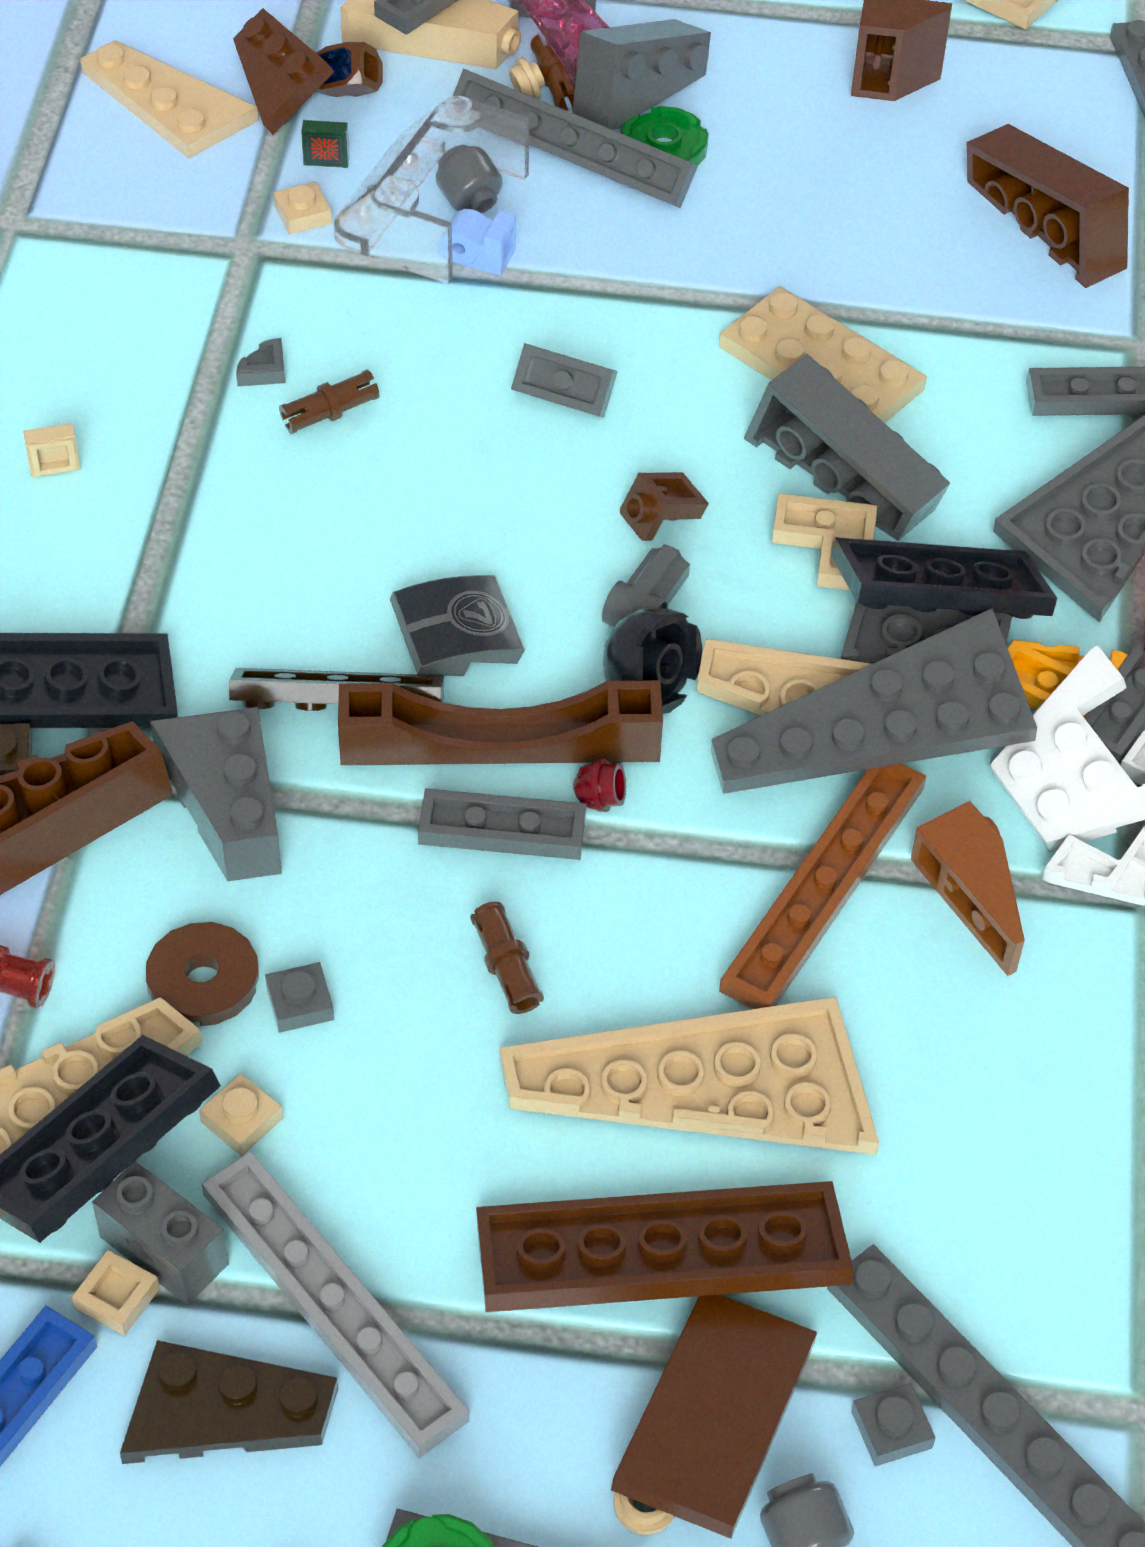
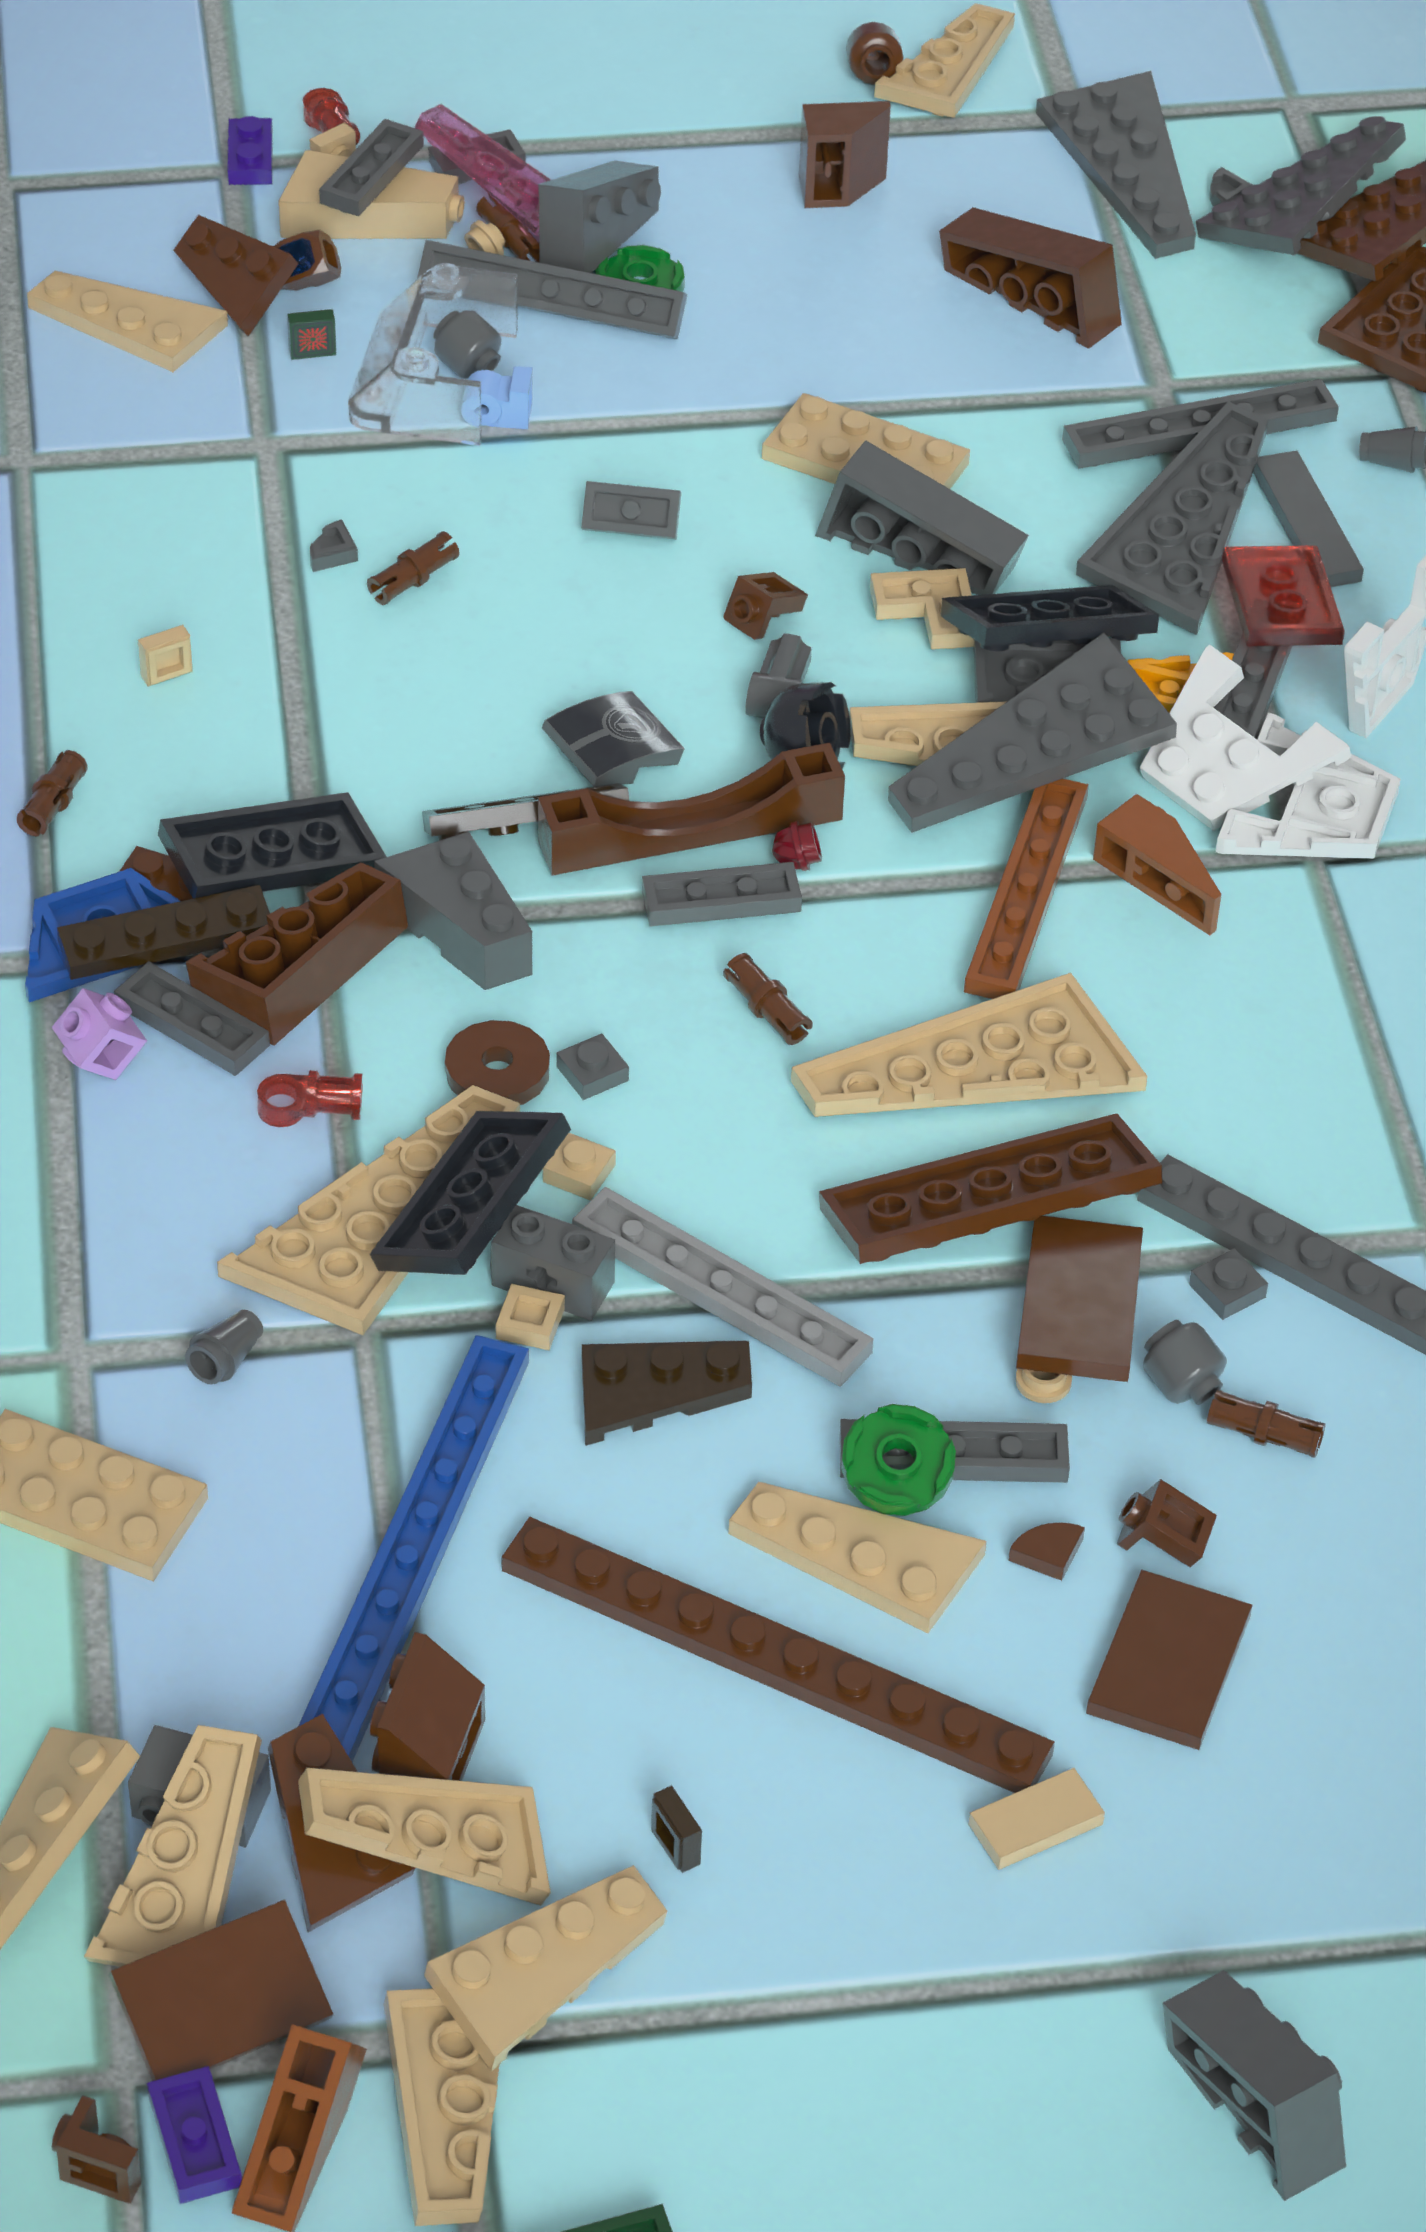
camera: 15 degrees left, 5 degrees down
tan plate [273,182,332,235] -> none

